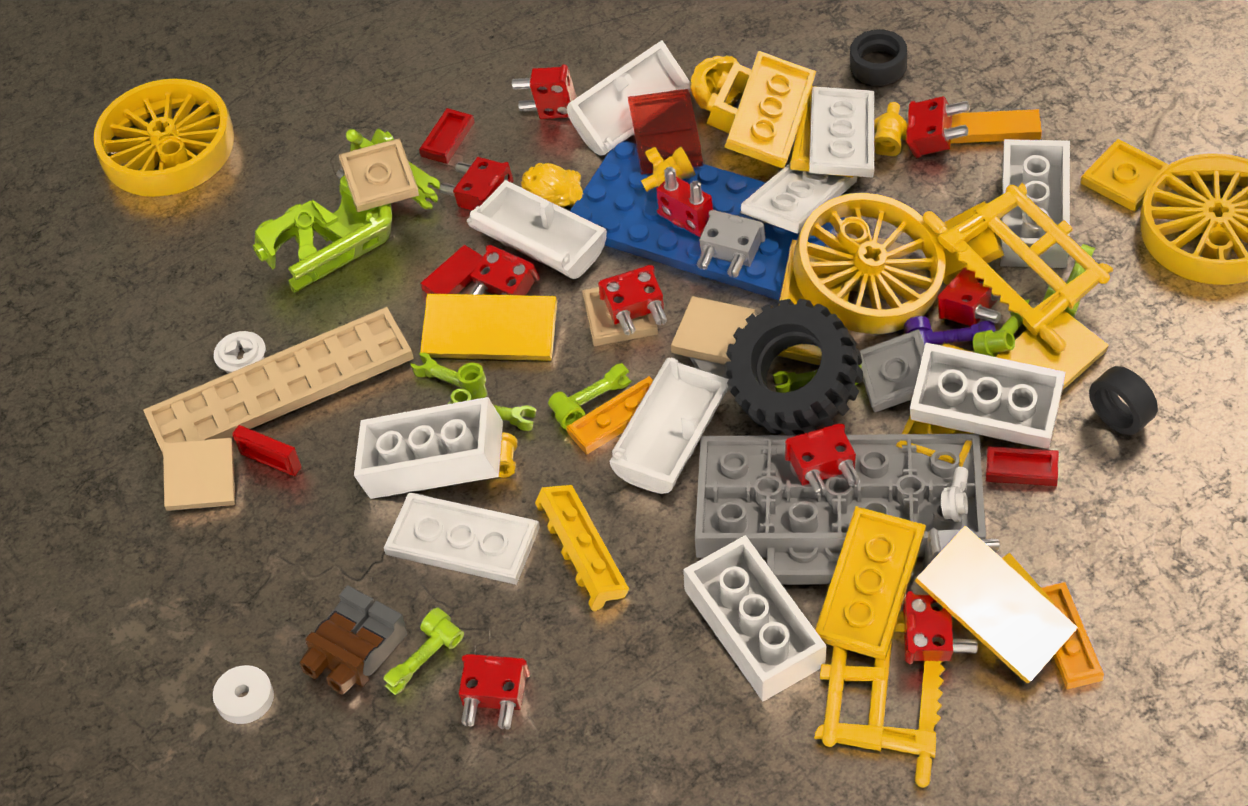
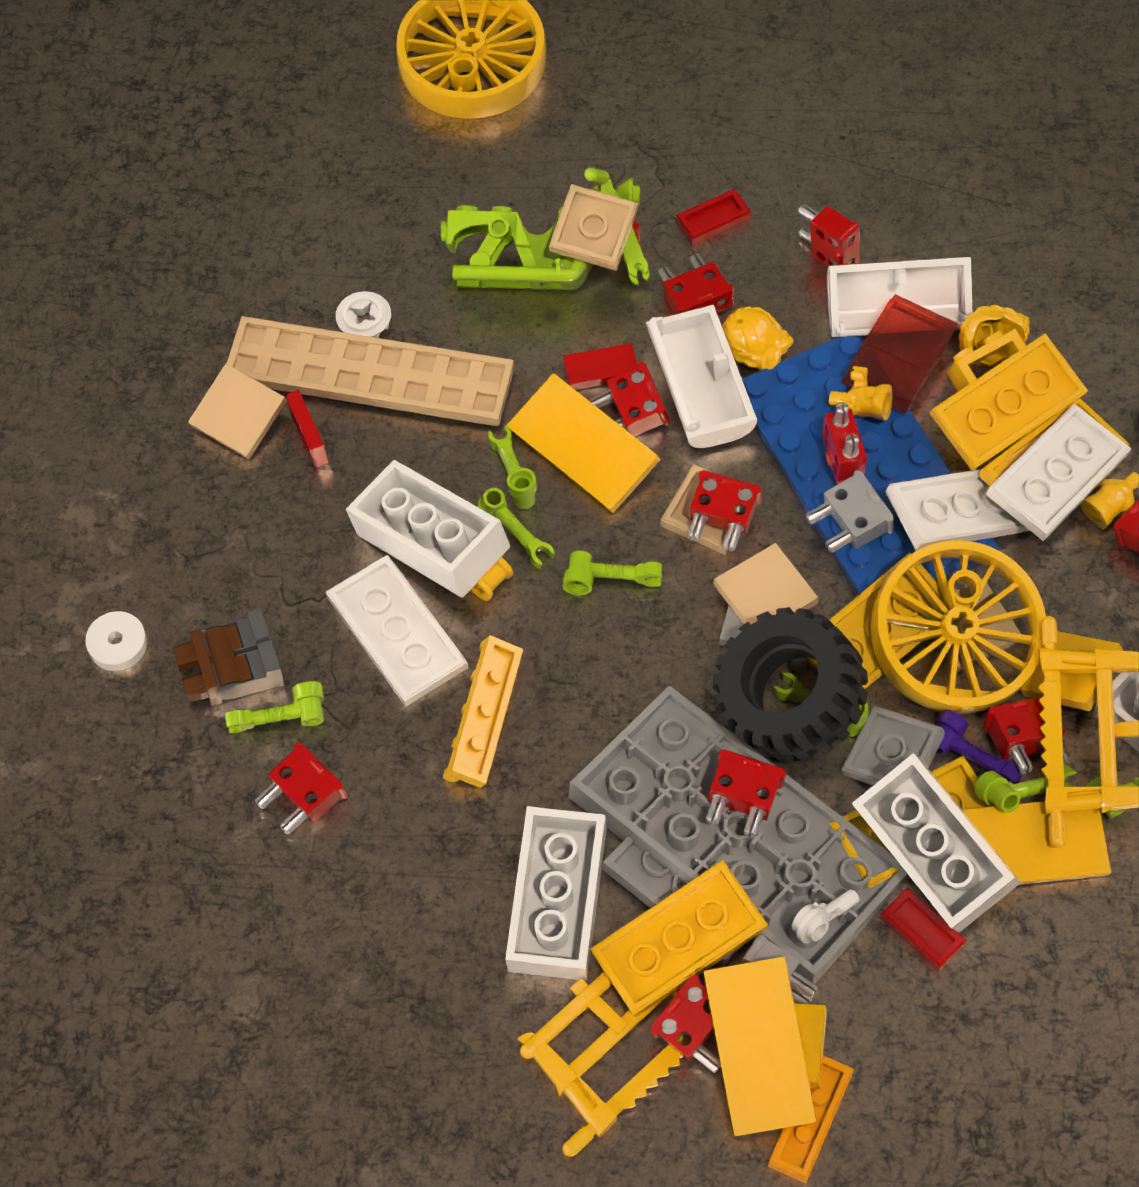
camera: 35 degrees right, 10 degrees up
light orange tile [566,376,654,455] -> none
white container [610,358,729,494] -> none
black tyre [1089,366,1158,435] -> none

